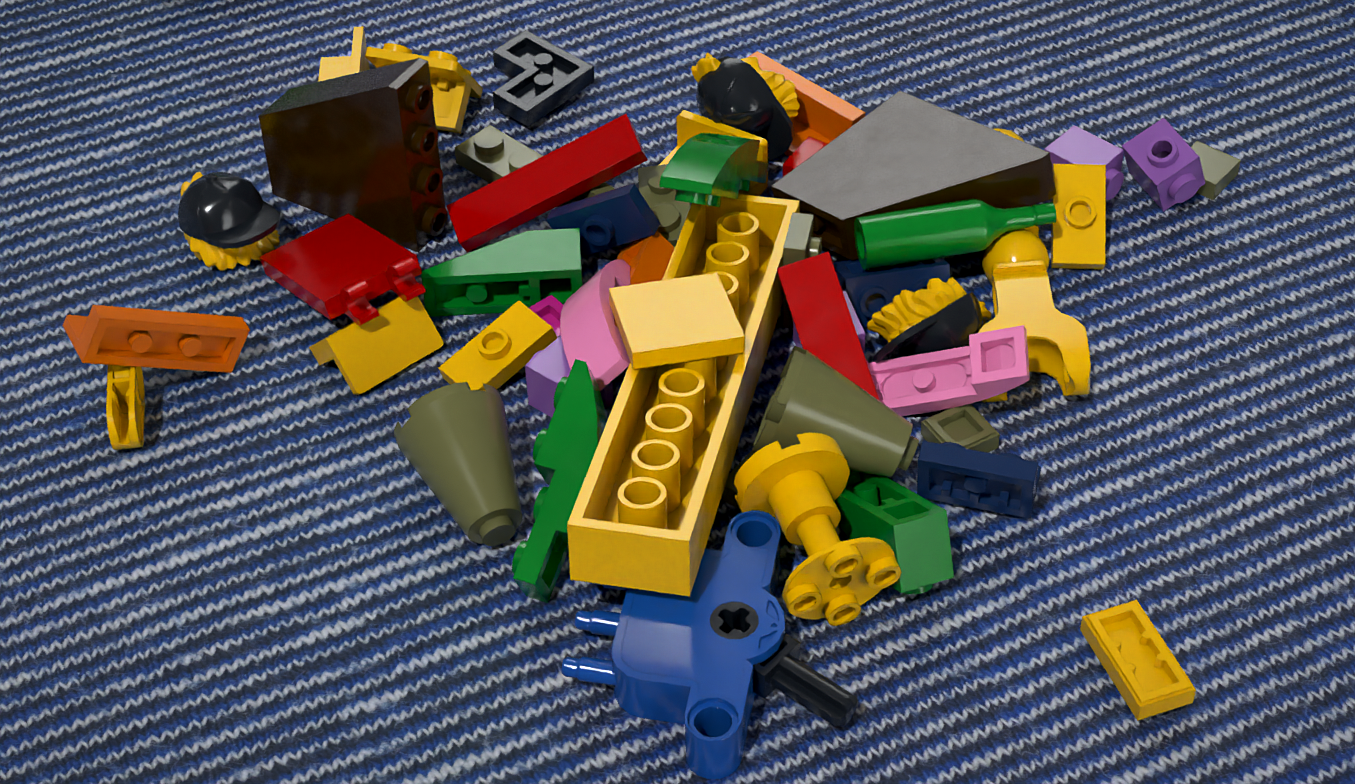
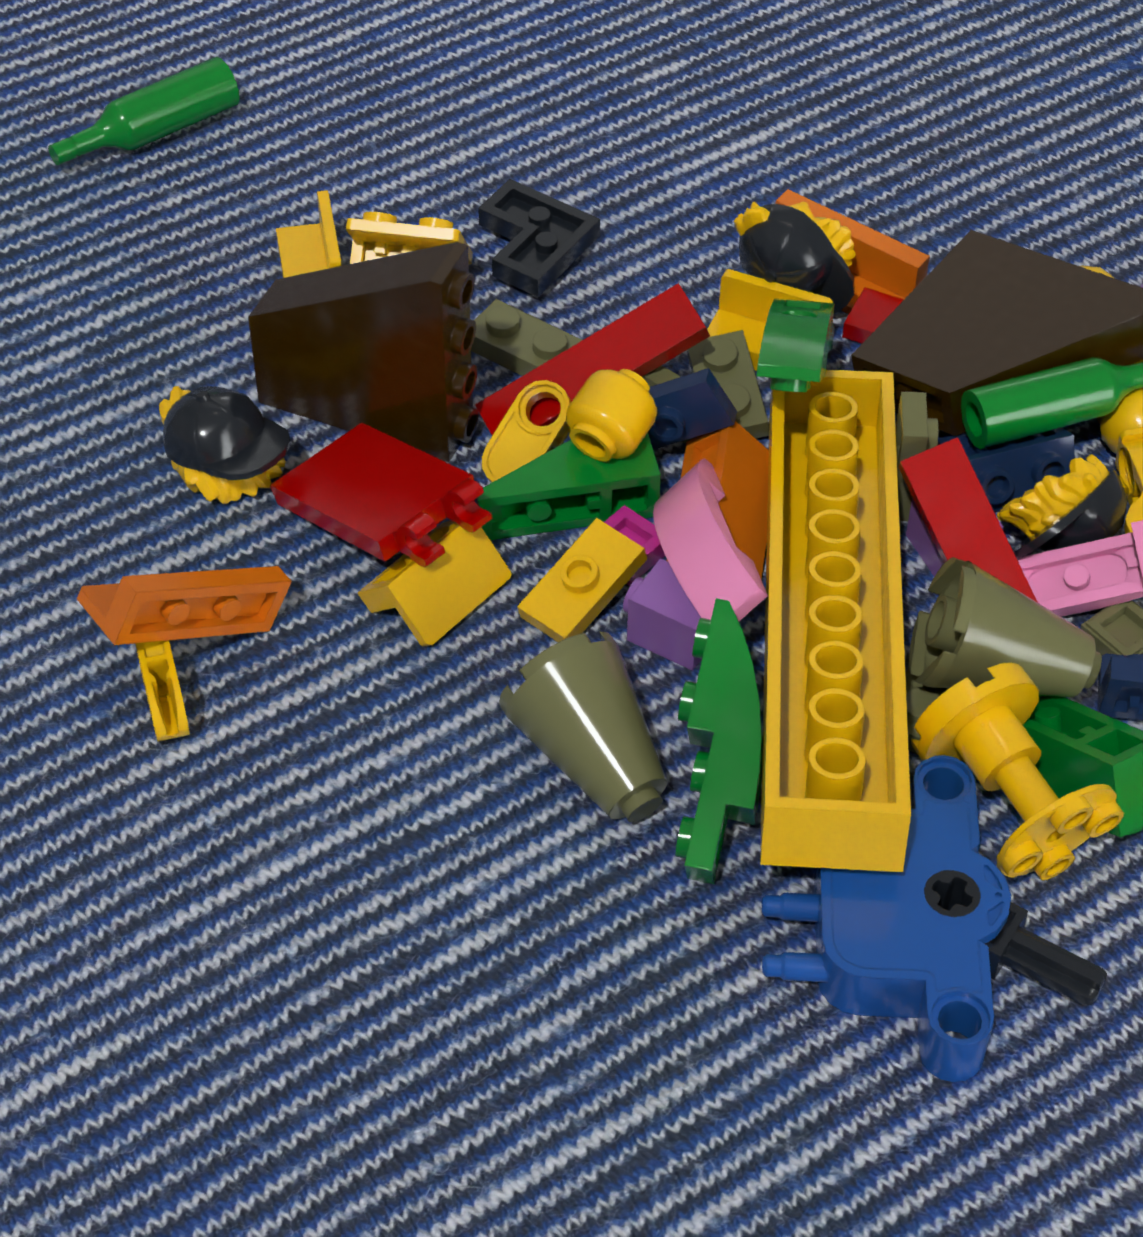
camera: 10 degrees left, 5 degrees up
yellow tile [609,272,745,370] -> none
none -> yellow piece [482,380,572,483]
none -> yellow head [566,369,657,462]

